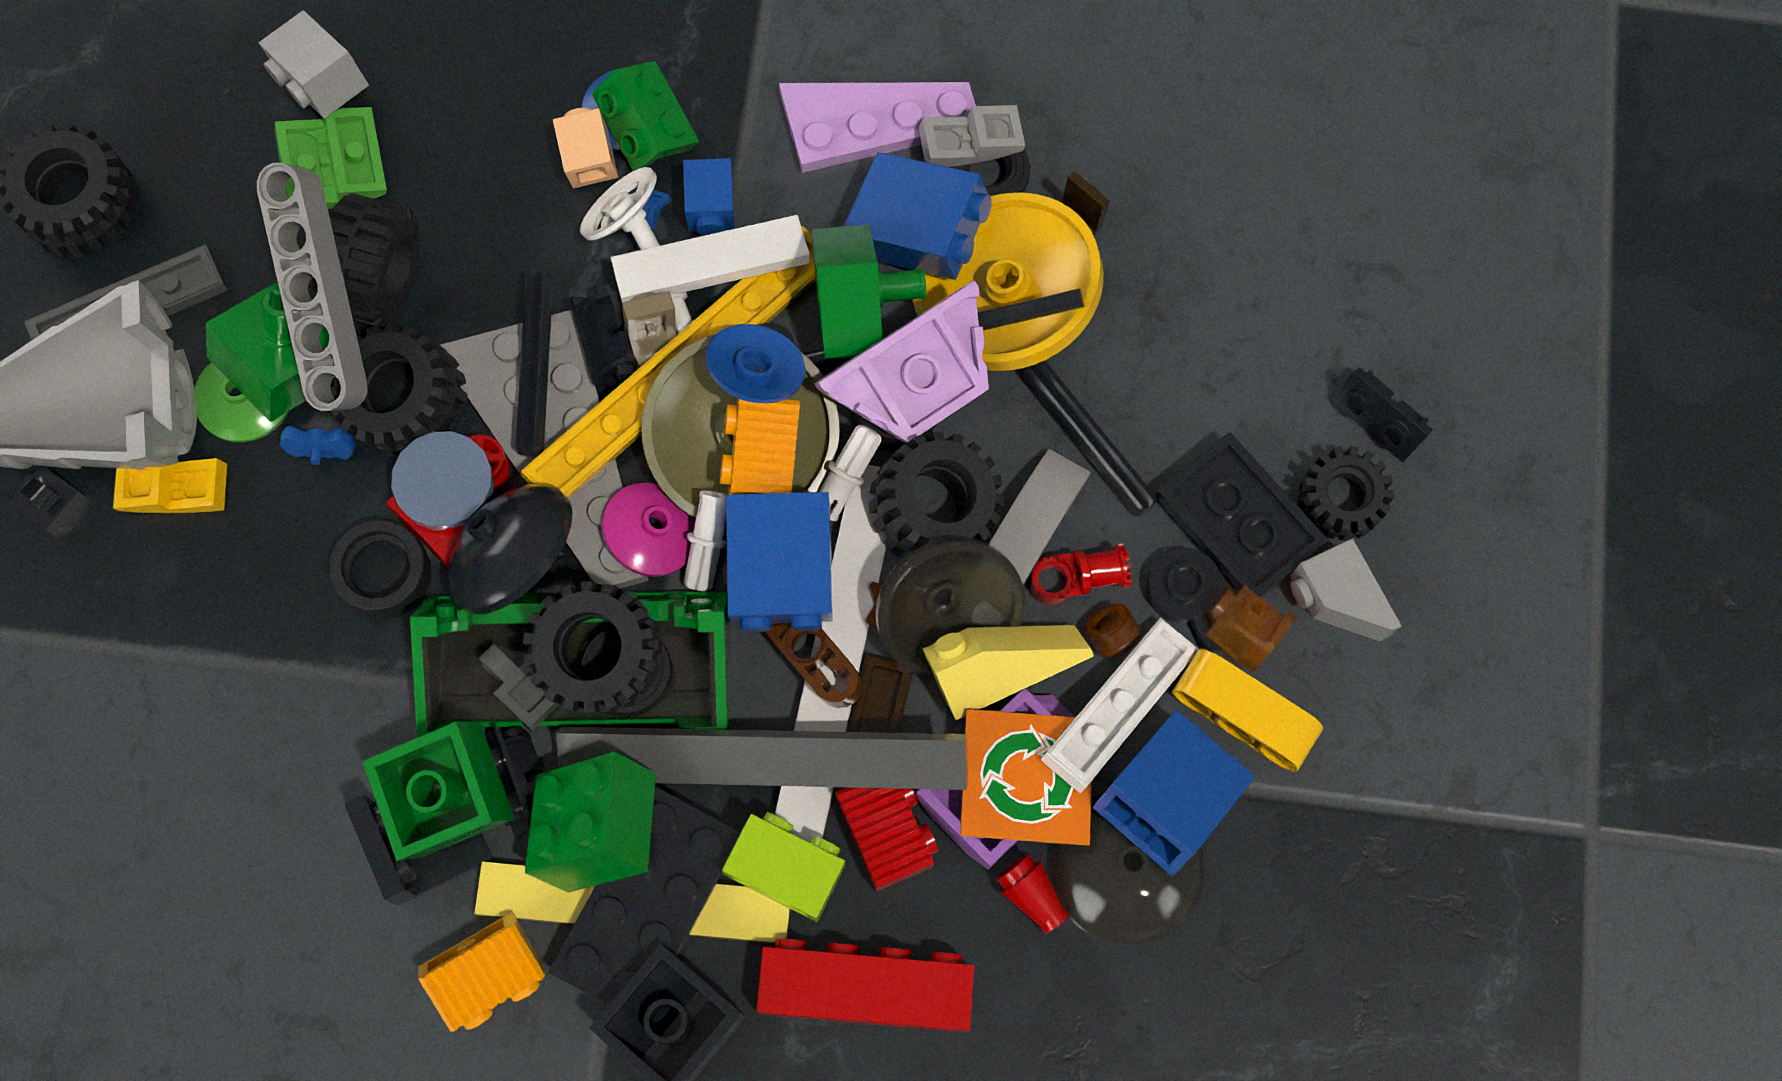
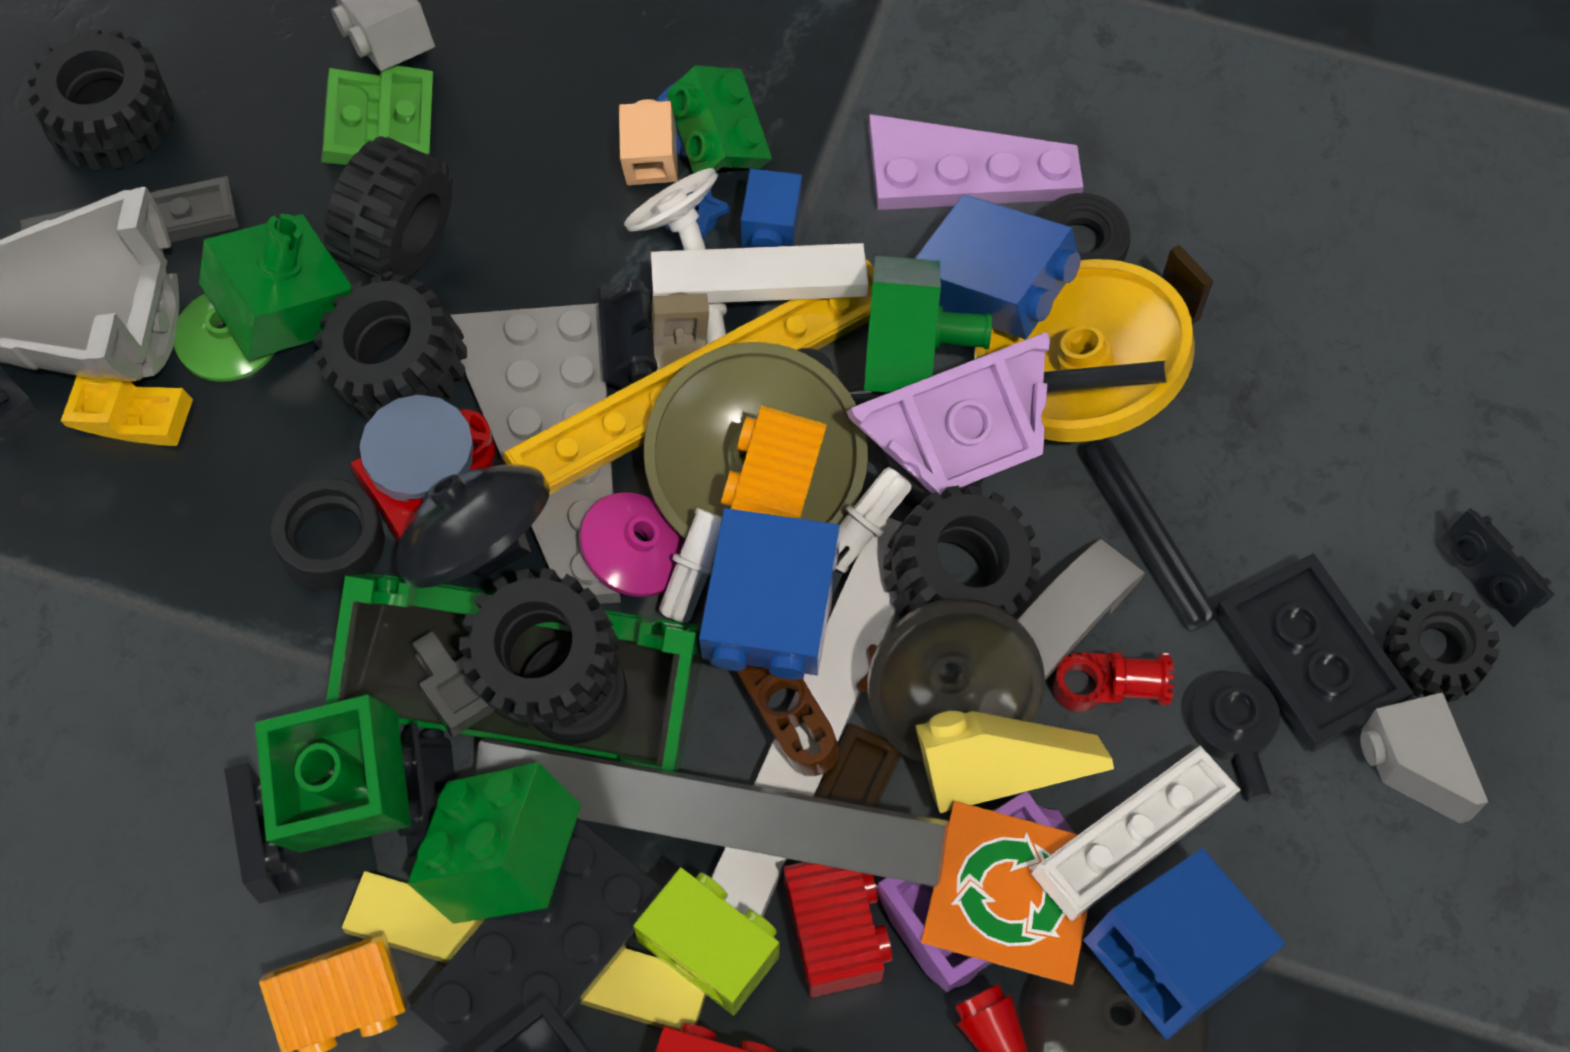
camera: 15 degrees right, 10 degrees down
light grey beam [257,163,367,411] -> none
blue piece [280,426,356,465] -> none
black axle [515,270,553,457] -> none
blue dish [706,324,805,404] -> none
light grey slope [919,105,1025,167] -> none
reddish brown tile [1085,604,1139,658] -> none
yellow beam [1172,649,1324,772] -> none
clear orange brick [1205,585,1297,672] -> none

